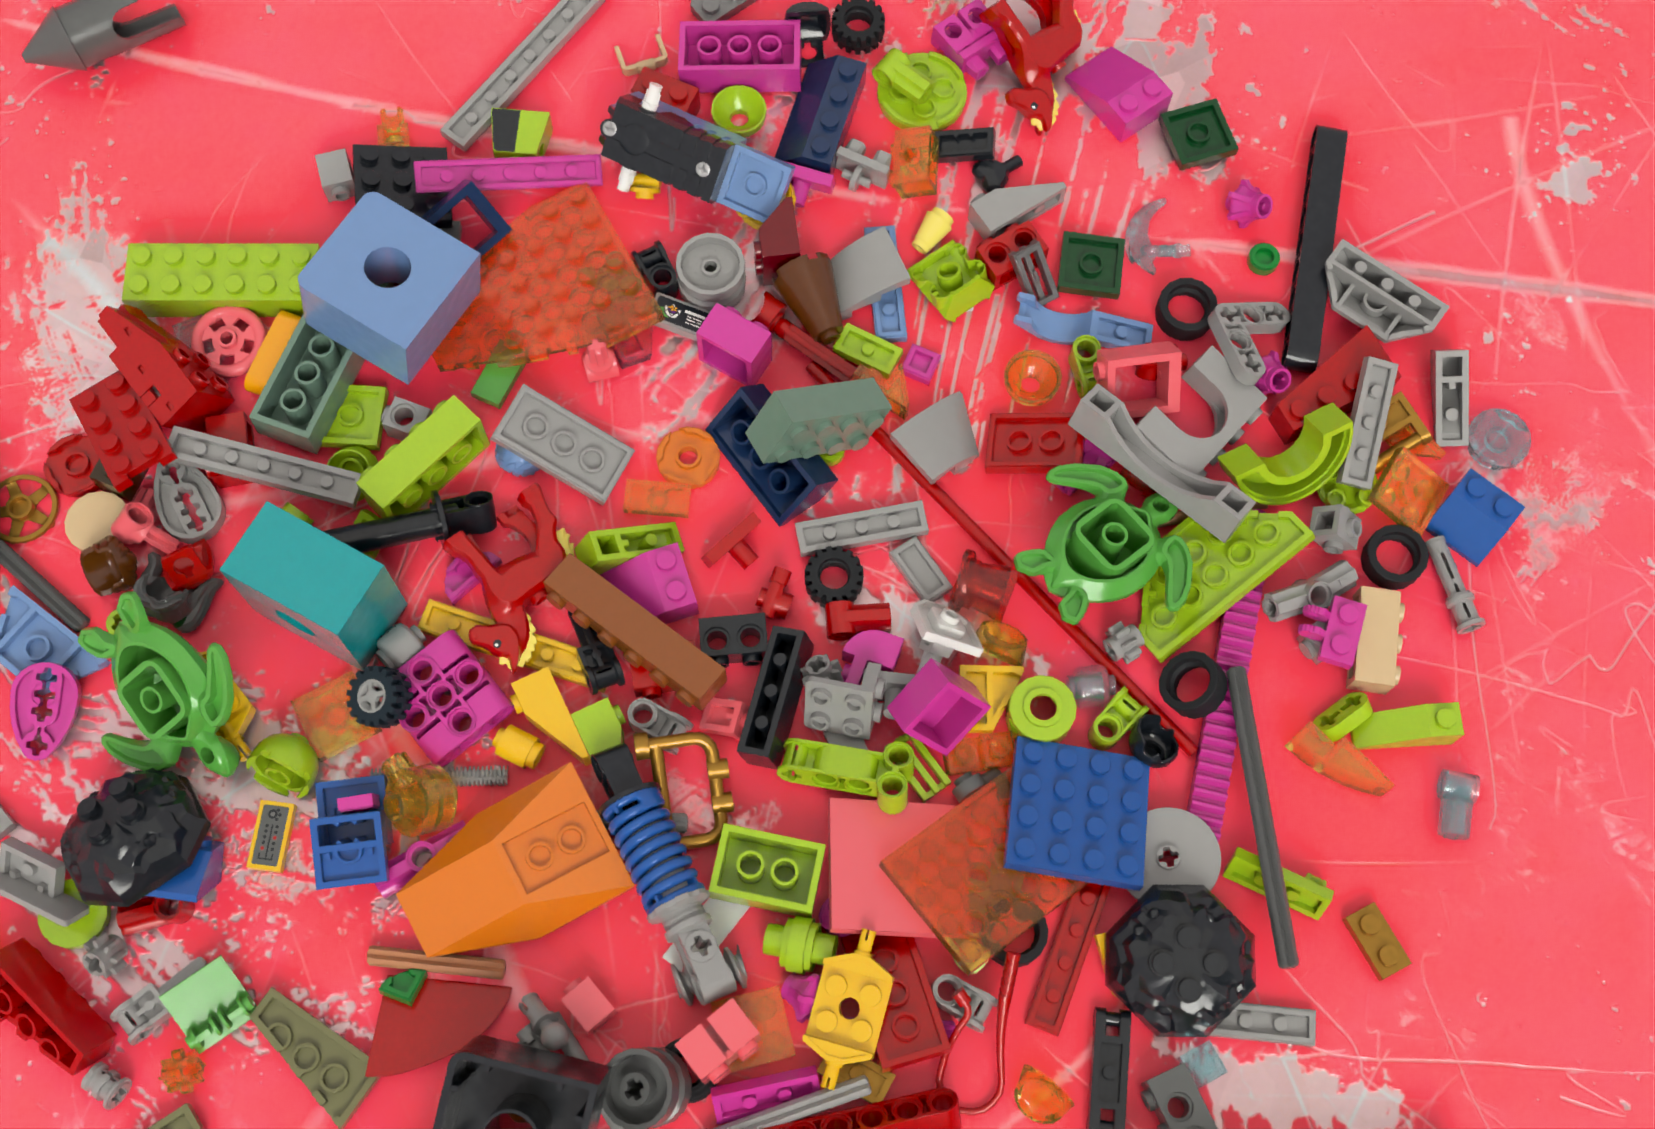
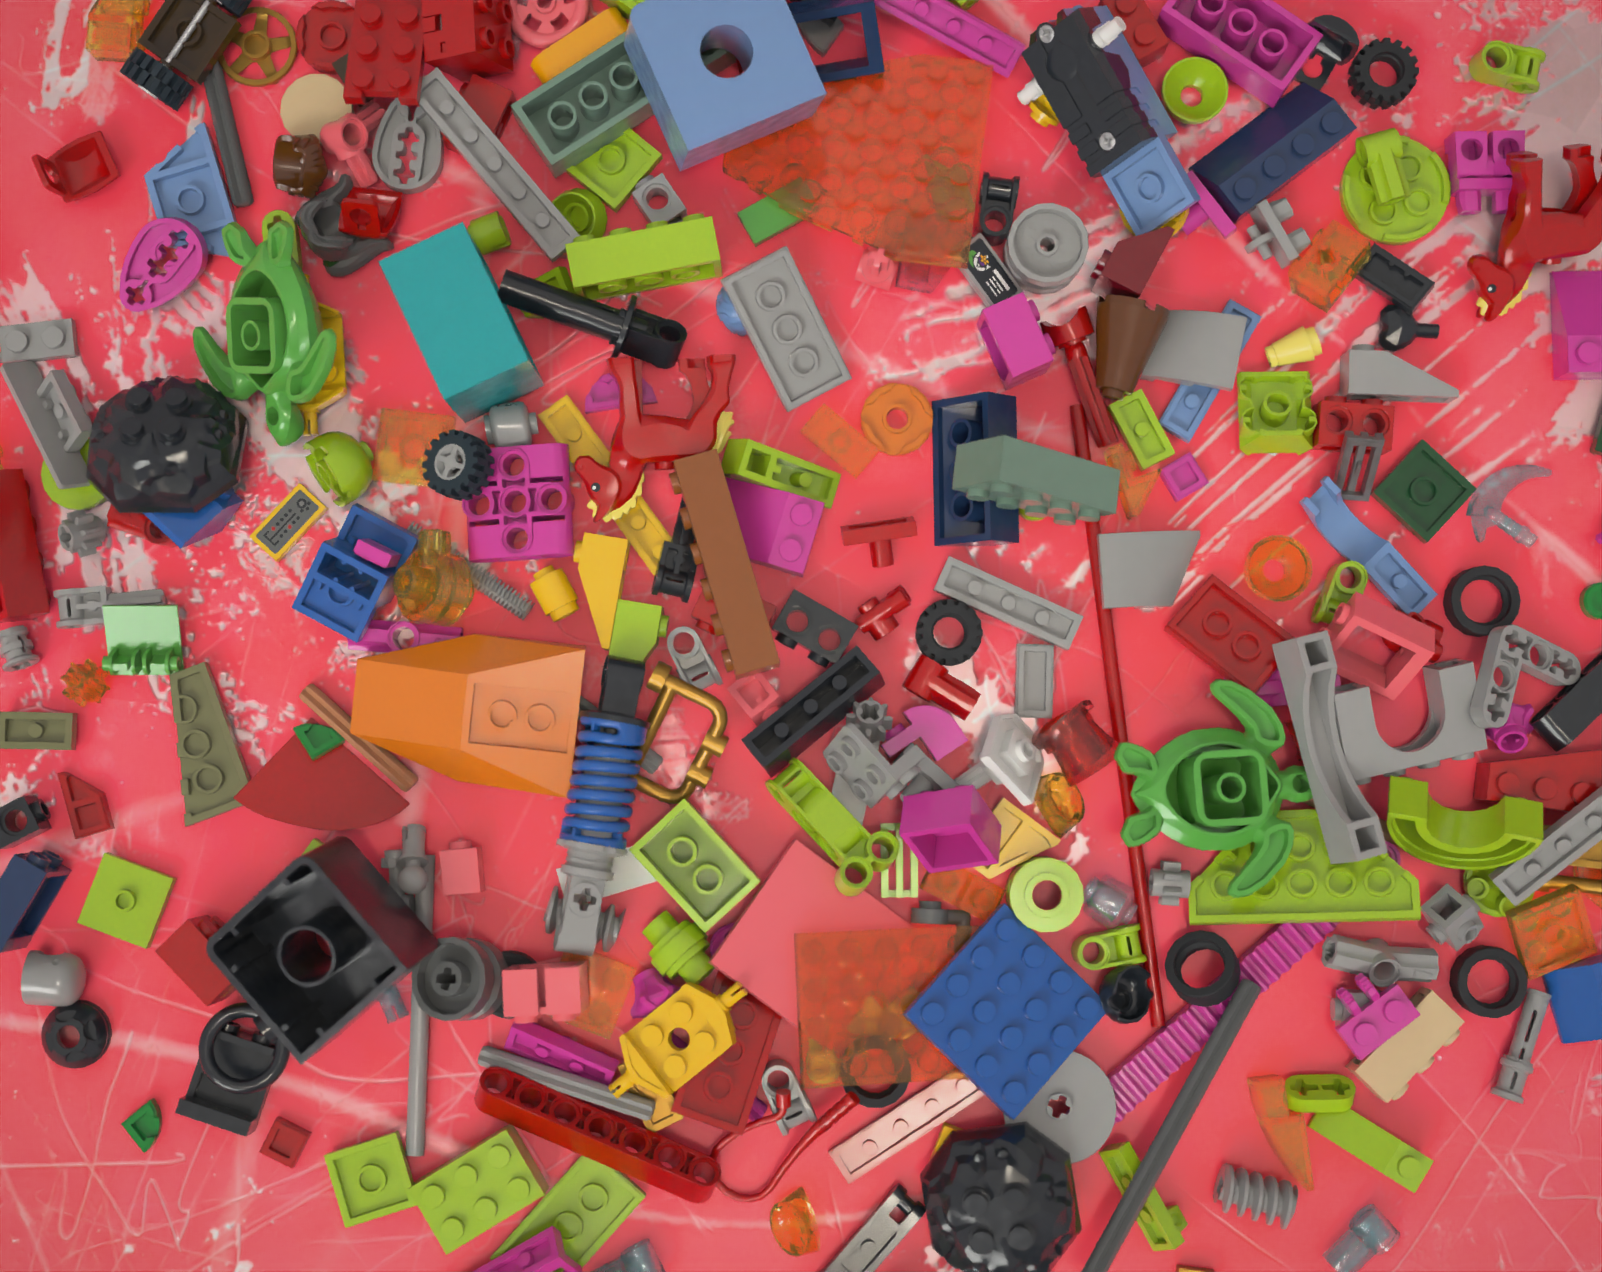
camera: 35 degrees right, 15 degrees up
none -> light grey piece [1213,1163,1298,1230]

